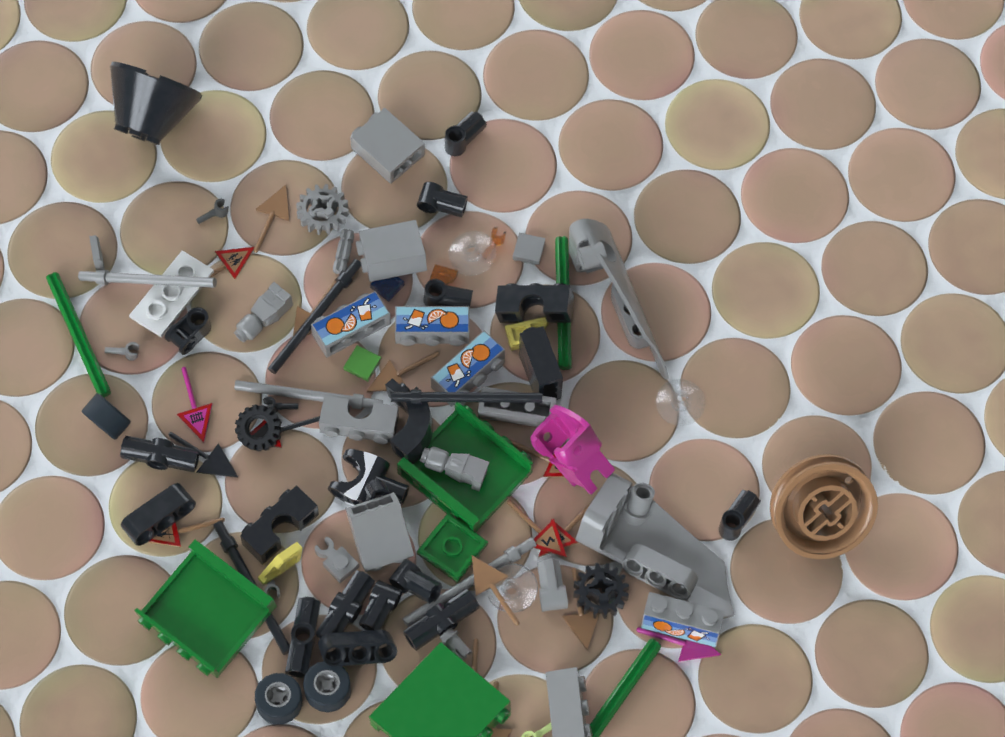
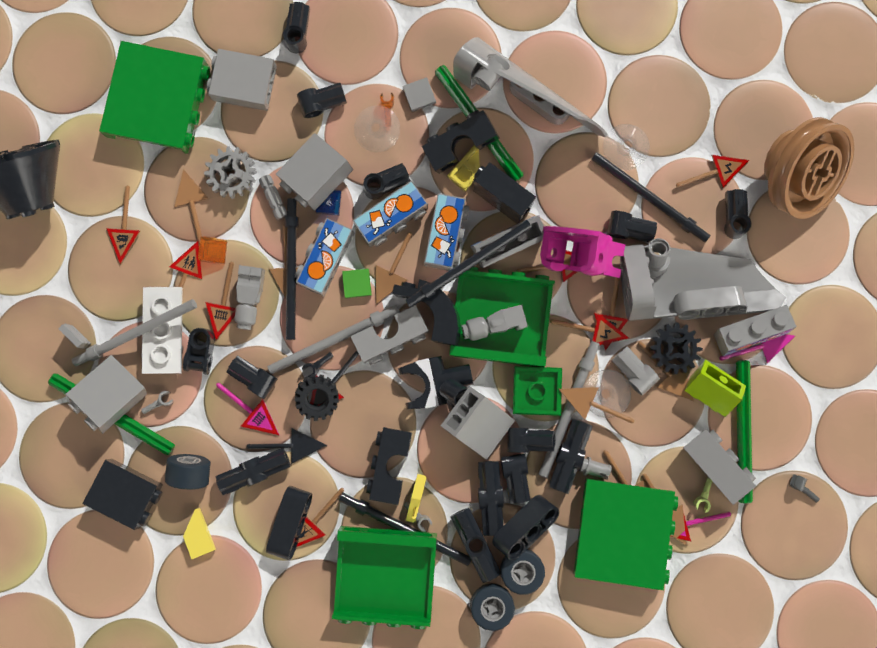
camera: 35 degrees left, 20 degrees up
dark grey hand [196,199,229,224] -> none
light grey plate [314,537,359,583] -> none
clear orange tile [429,264,458,285] -> none
none -> light grey brick [66,355,147,434]
none -> black brick [82,459,163,530]
none -> green panel [99,41,210,154]
none -> piece [106,185,140,265]
none -> light yellow tile [183,508,216,559]
none -> clear orange slope [198,236,228,264]
none -> piece [205,262,236,340]
none -> black piece [226,355,278,399]
none -> black bar [591,152,711,243]
none -> black piece [607,210,657,243]
none -> piece [676,155,749,188]
none -> lime brick [685,359,746,417]

